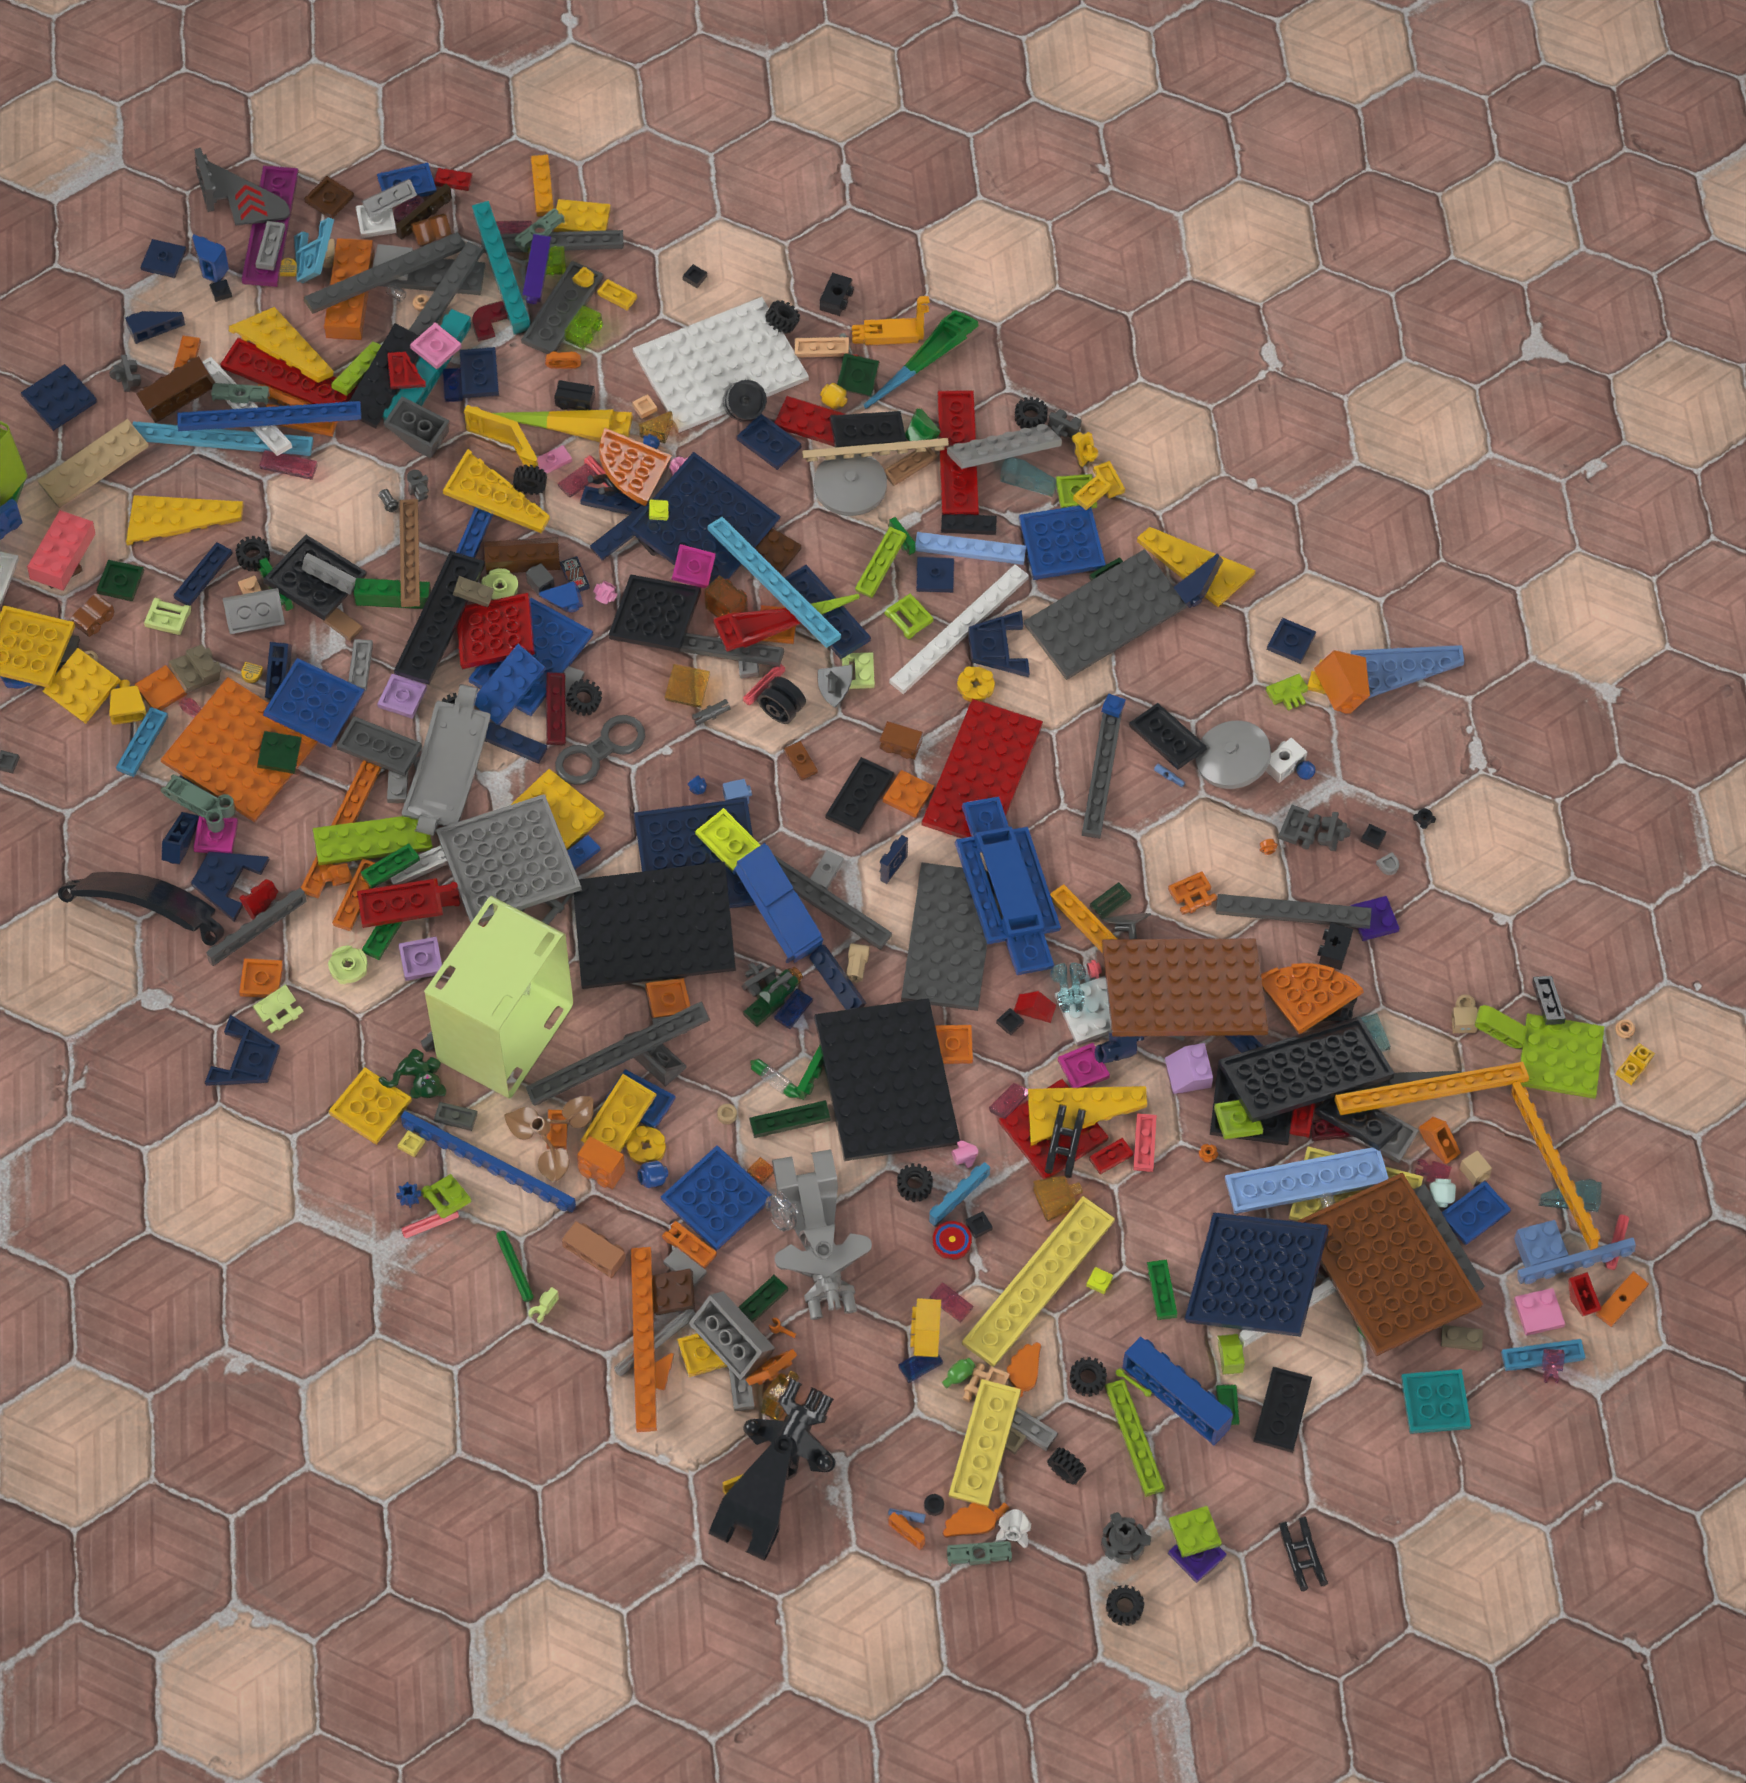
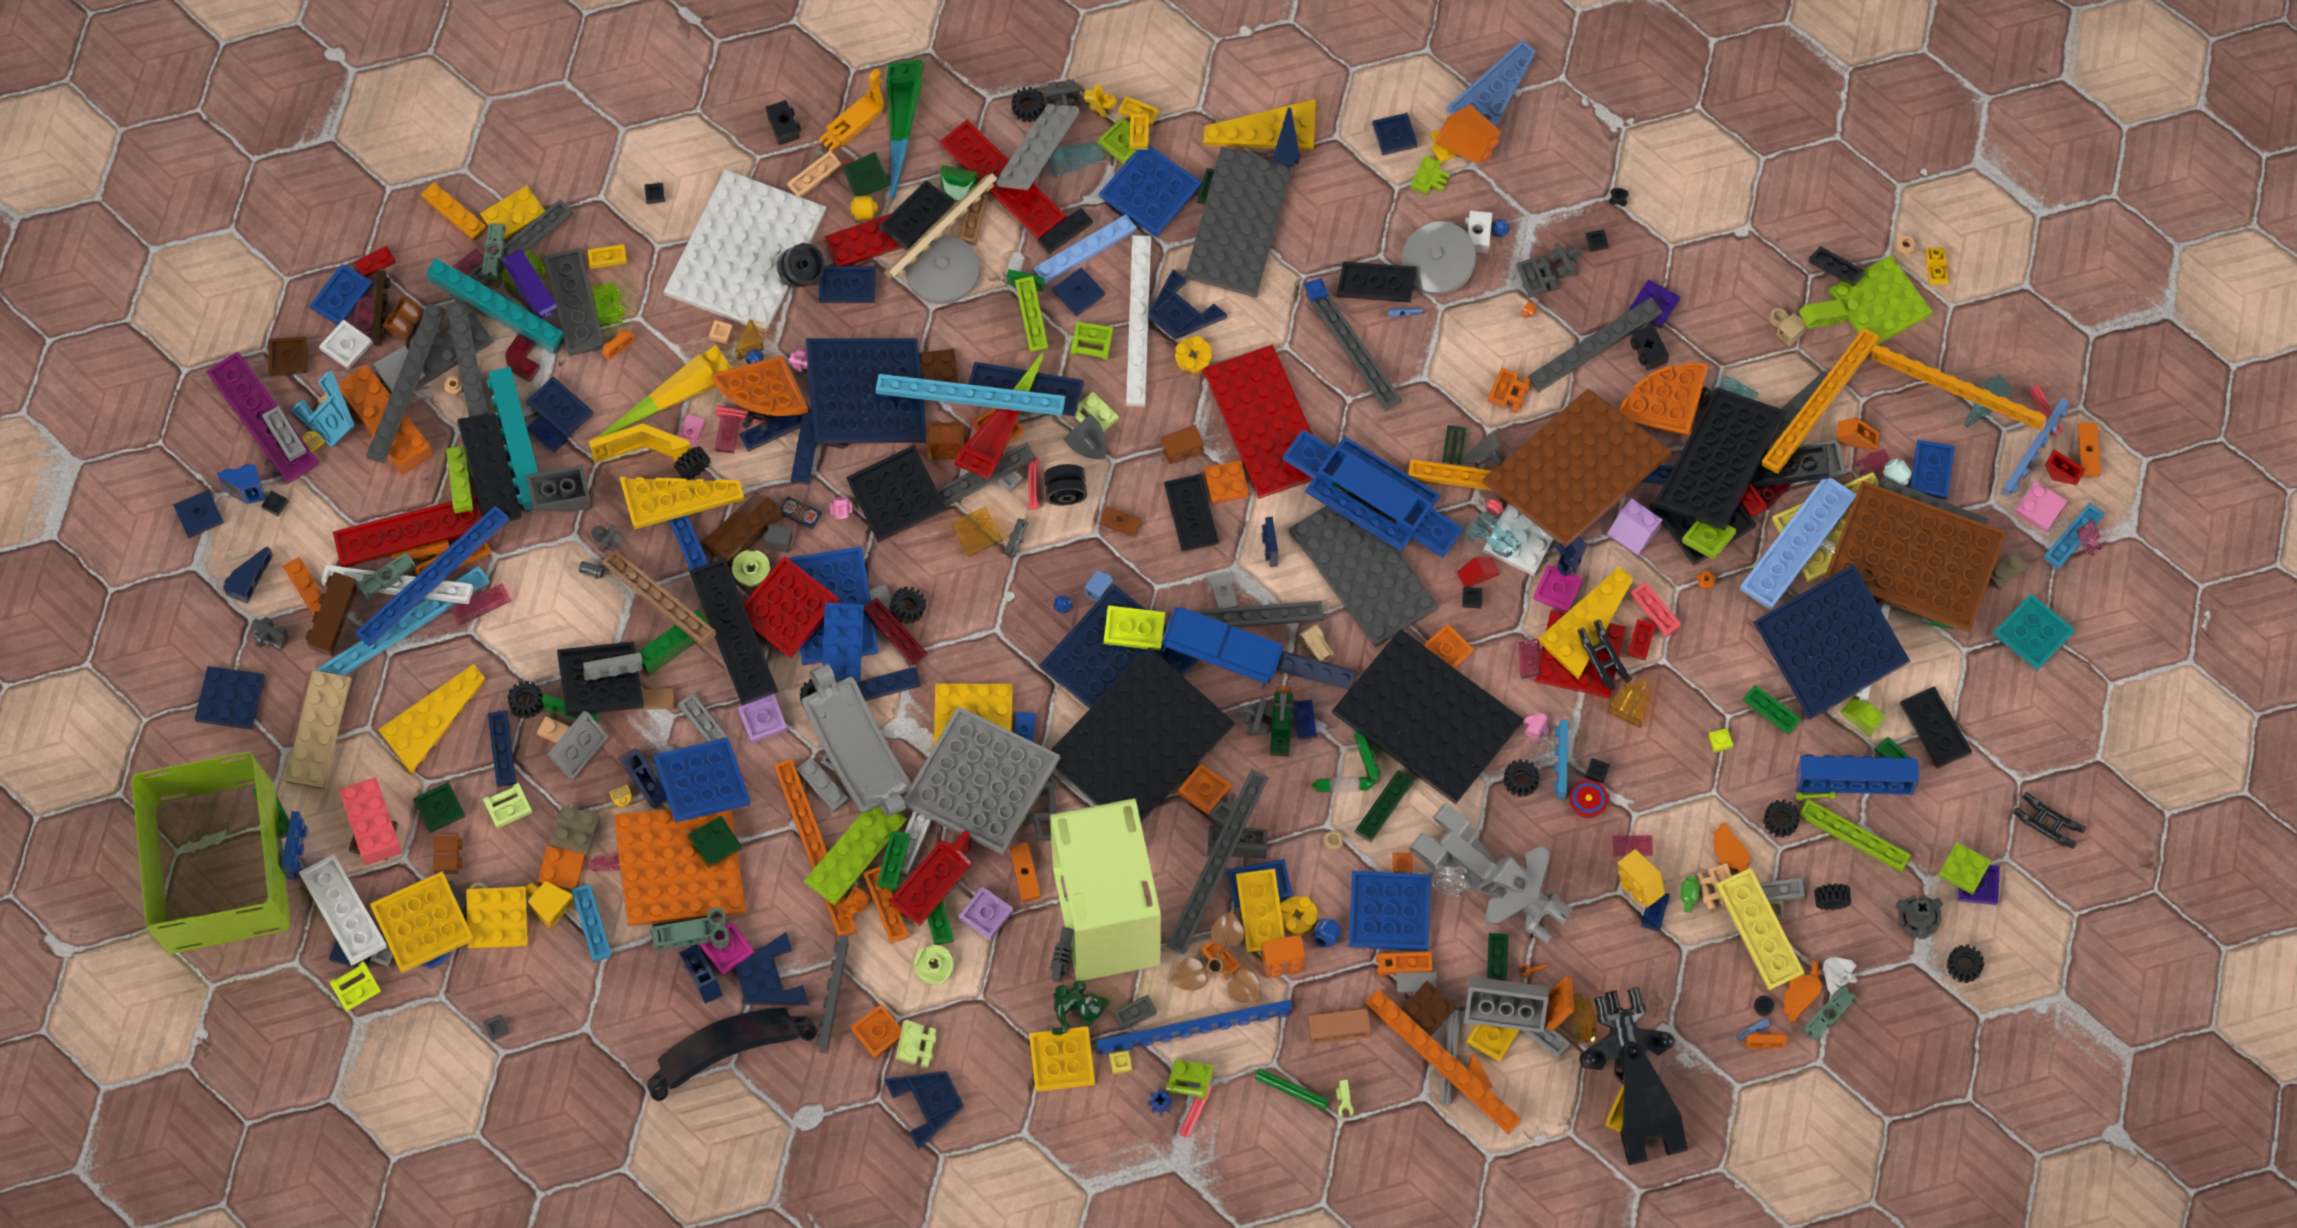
camera: 40 degrees left, 5 degrees up
dark grey piece [194,148,290,226] -> none
yellow wing [229,307,334,383] -> none
red wing [239,879,278,920] -> none
dark grey plate [337,716,422,777] -> none
light grey plate [362,179,417,218] -> none
red wing [387,352,426,389] -> none
bright pink plate [410,323,461,370] -> none
dark tan plate [453,576,494,607] -> none
blue slope [539,582,584,613] -> none
black brick [554,380,595,410] -> none
dark grey bar [555,715,645,785] -> none
yellow tile [573,266,594,287] -> none
neon yellow plate [649,500,668,521] -> none
dark pink plate [671,544,716,589] -> none
black tyre [765,300,800,334] -> none
light yellow plate [962,1196,1115,1367] -> none
light grey tile [1376,852,1399,875] -> none
tan brick [1459,1150,1492,1186] -> none
medium blue brick [1514,1220,1569,1268] -> none

